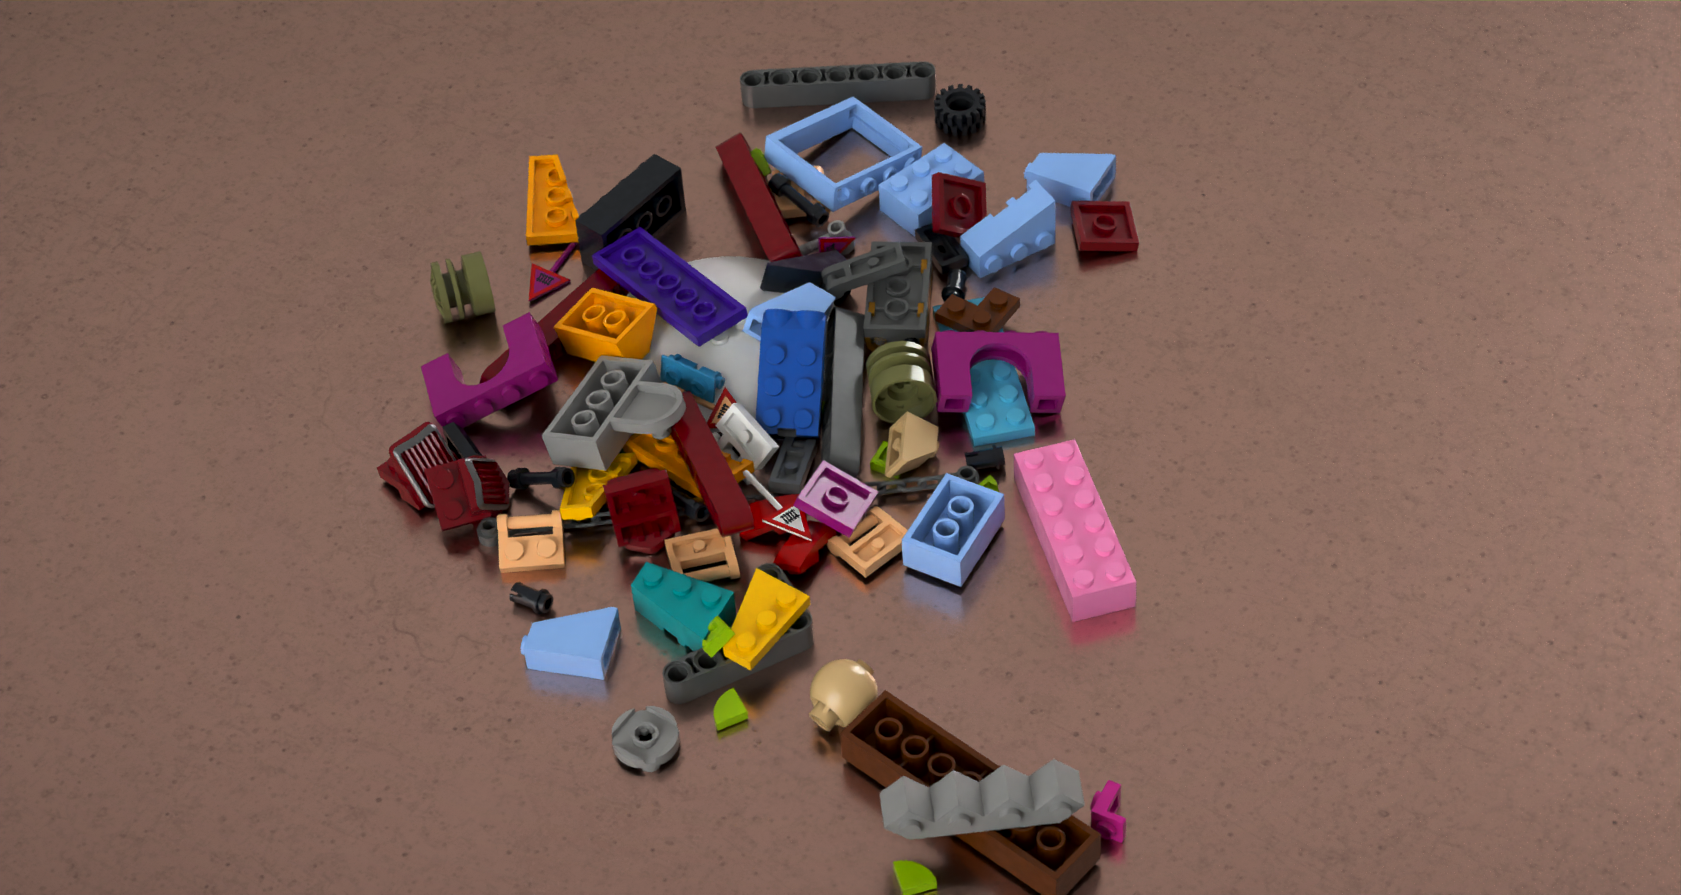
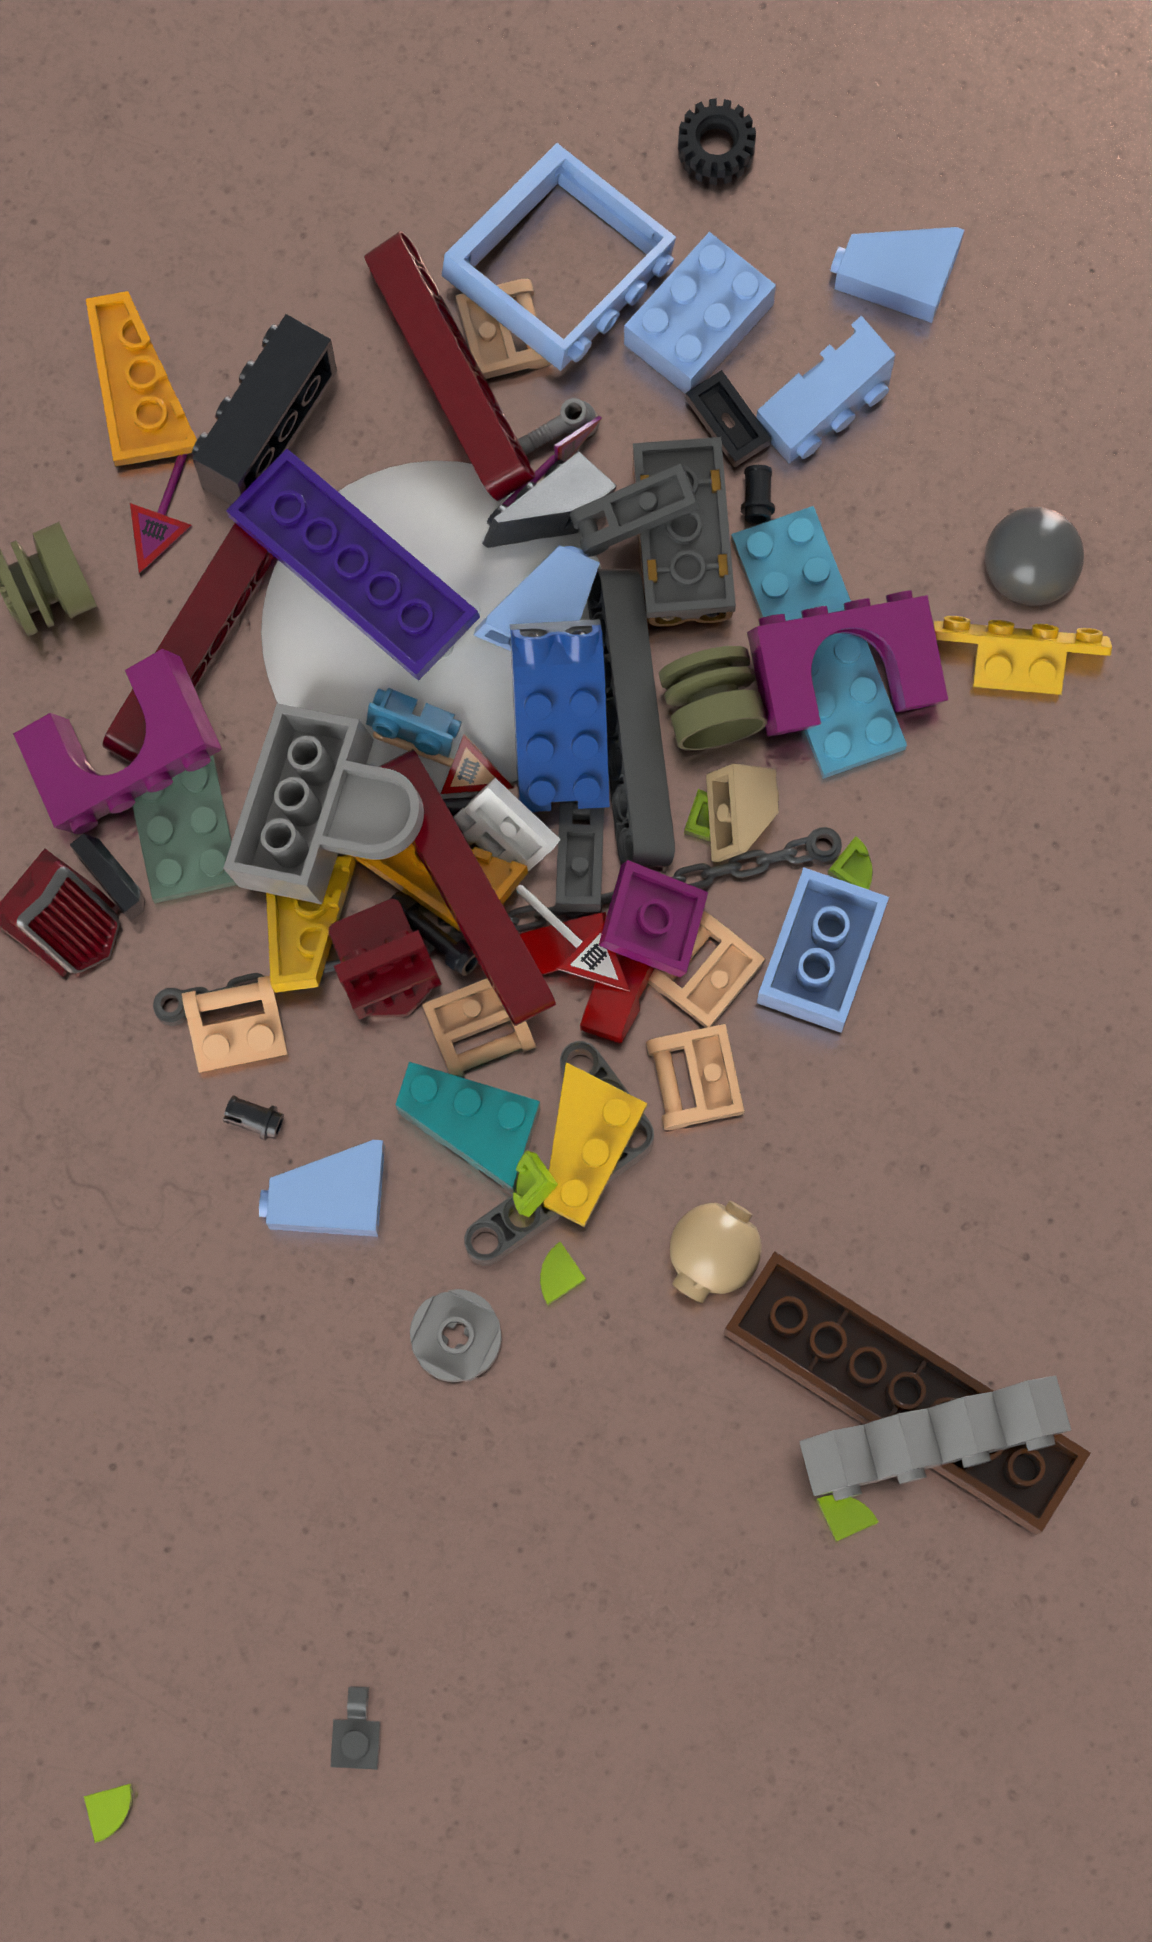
camera: 10 degrees left, 30 degrees up
dark red piece [424,455,510,532] -> none
black bar [507,467,575,490] -> none
light orange slope [554,288,657,362] -> none
dark grey beam [740,61,937,108] -> none
lime tile [750,148,772,177] -> none
black bar [768,173,829,227] -> none
dark red plate [932,172,987,238] -> none
reddish brown plate [935,287,1020,332] -> none
black pin [964,444,1006,470] -> none
bright pink brick [1014,439,1136,622] -> none
dark red plate [1070,201,1139,251] -> none
dark pink bracket [1090,780,1126,843] -> none
none -> sand green plate [133,755,237,904]
none -> light nougat plate [646,1024,744,1130]
none -> yellow bracket [933,616,1112,695]
none -> dark grey piece [985,507,1084,606]

